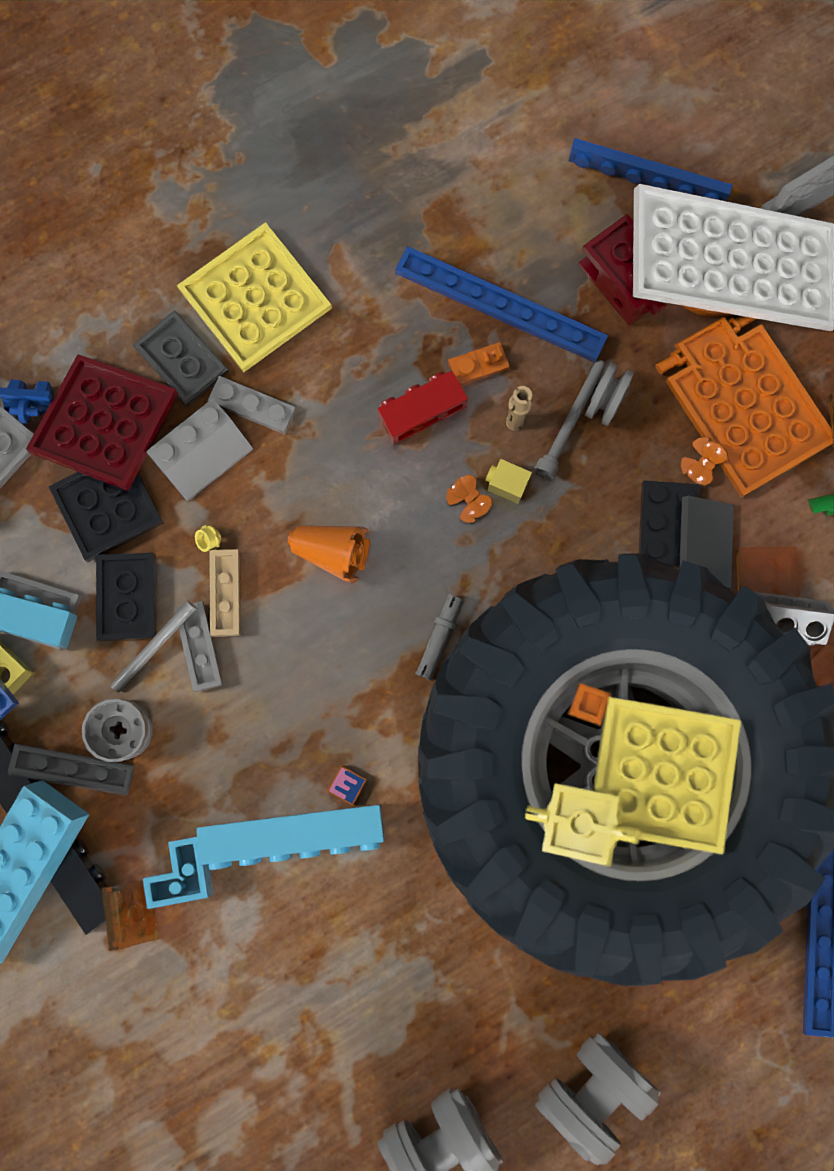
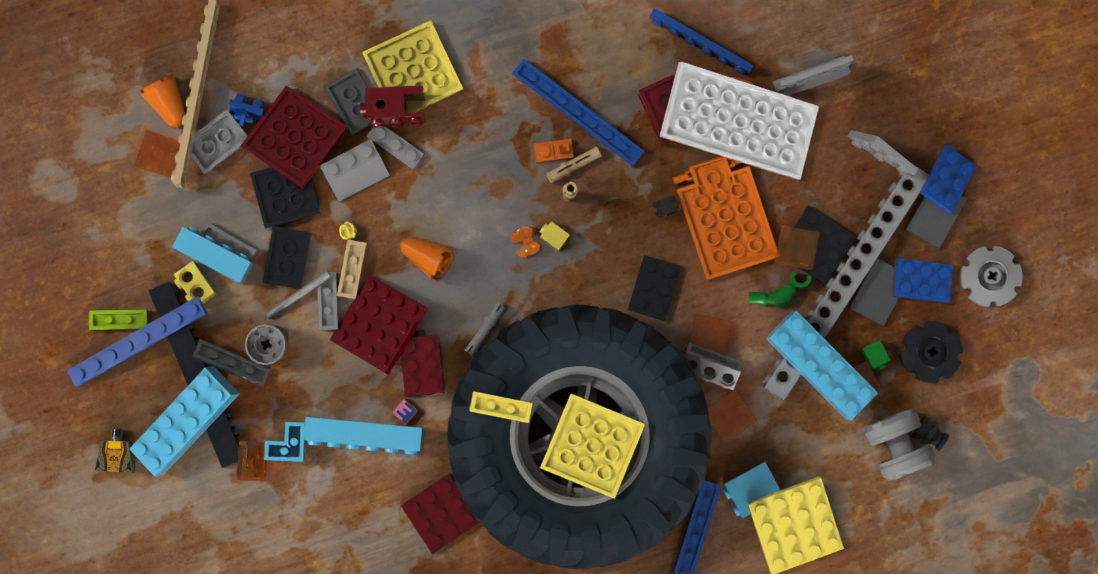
camera: 10 degrees right, 5 degrees up
red brick [377,370,468,445] -> none
light yellow plate [526,784,640,866] -> none
light grey piece [534,360,605,480] -> none
orange tile [569,683,611,726] -> none
light grey wheel [585,362,634,427] -> none
dark grey tile [680,496,734,589] -> none
orange piece [681,437,728,485] -> none
none -> dark red plate [330,274,429,375]
none -> dark red torso [360,85,426,128]
none -> dark red torso [401,330,445,397]
none -> dark red plate [401,474,479,554]
none -> light yellow plate [469,391,533,423]
none -> tan pin [546,146,602,184]
none -> clear smoke wheel [652,195,682,218]

